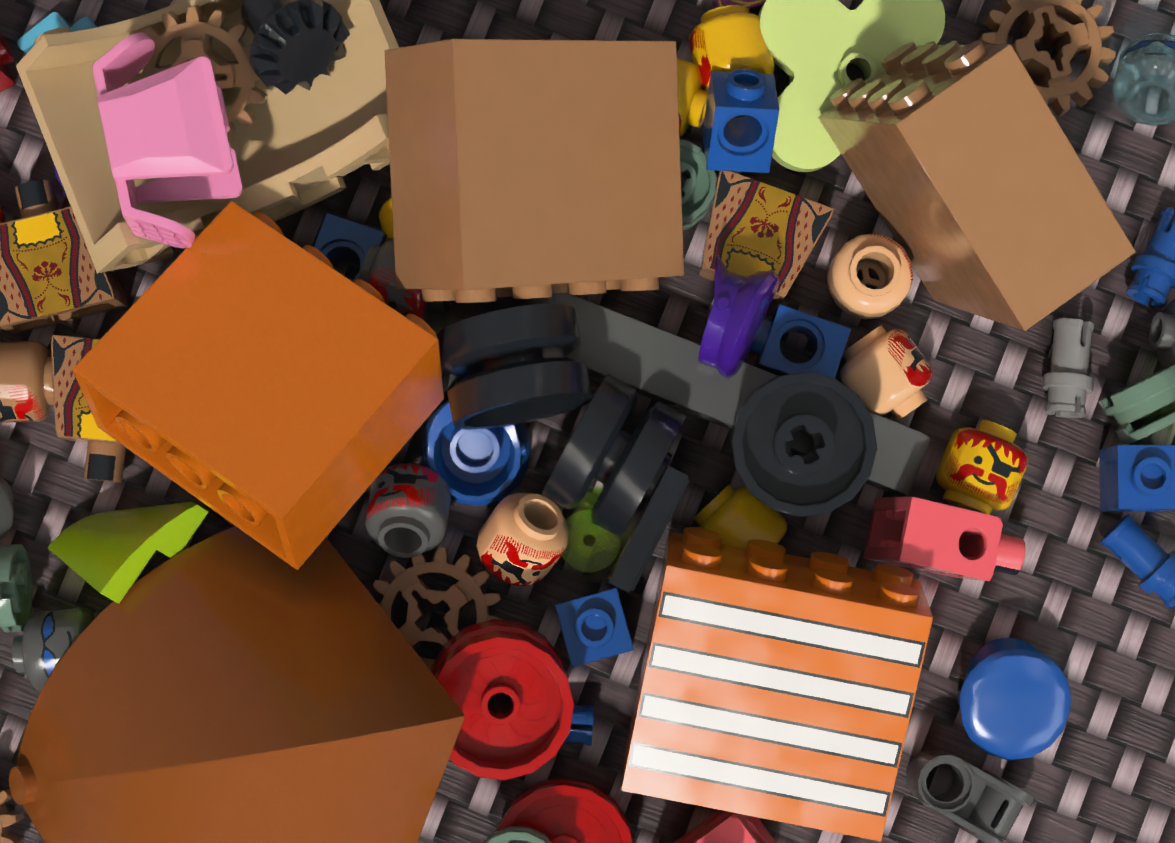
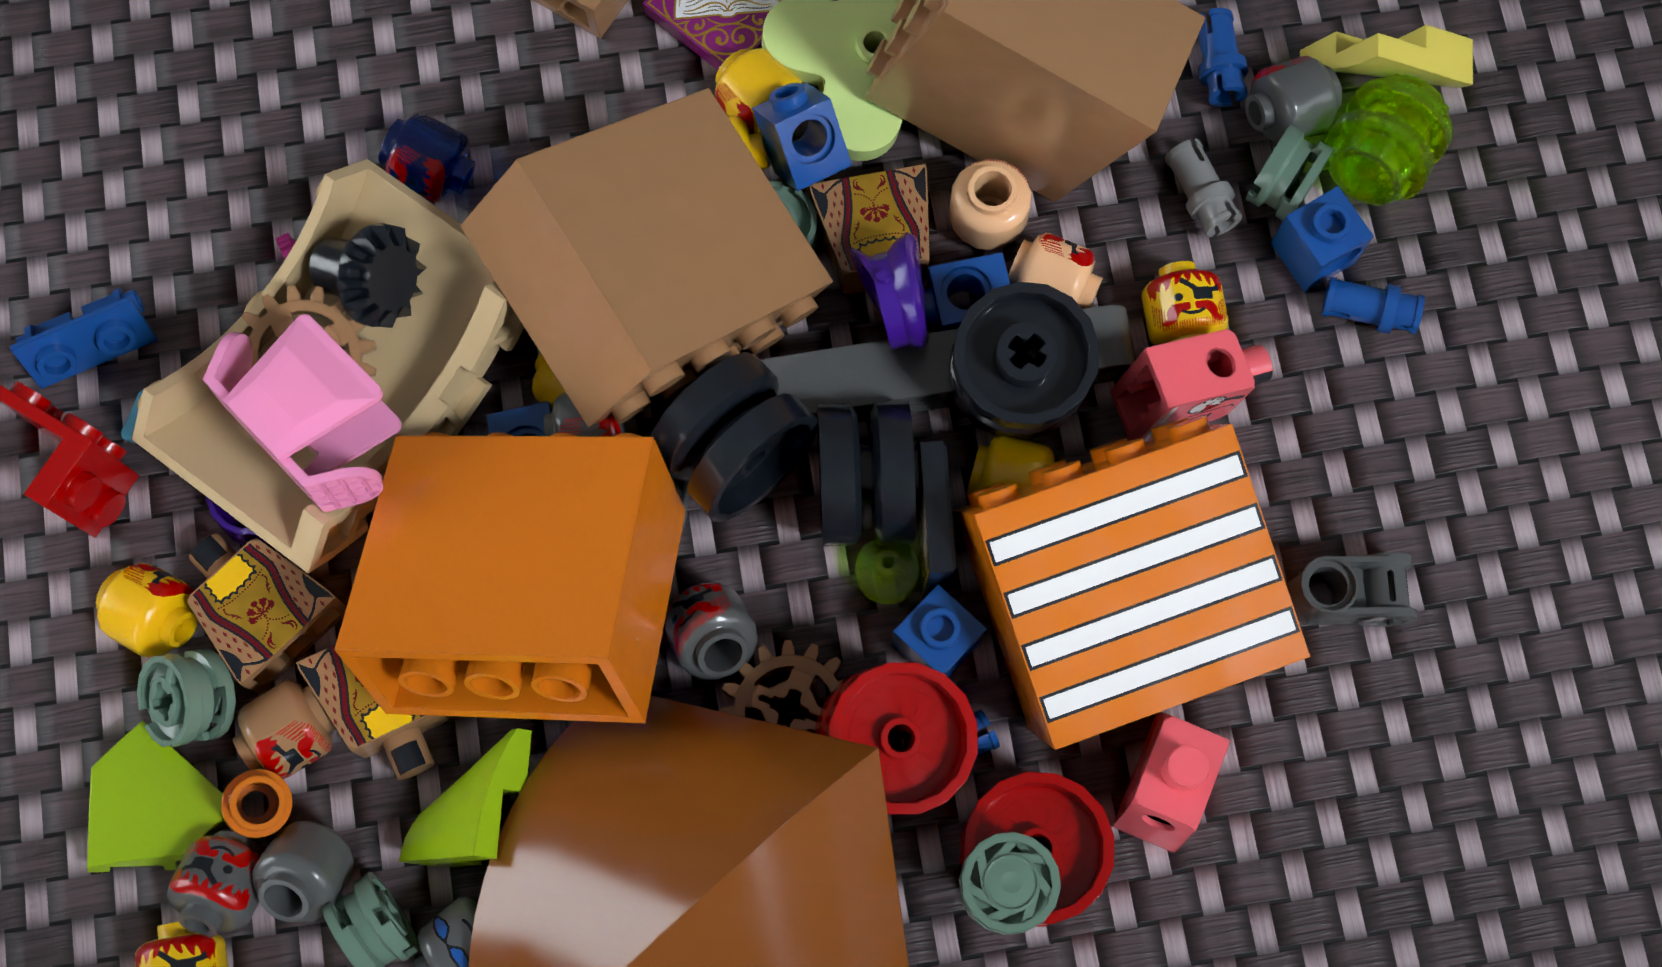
camera: 30 degrees left, 10 degrees down
blue piece [421,400,530,506] -> none
light nougat head [476,492,570,586] -> none
blue piece [958,638,1071,760] -> none

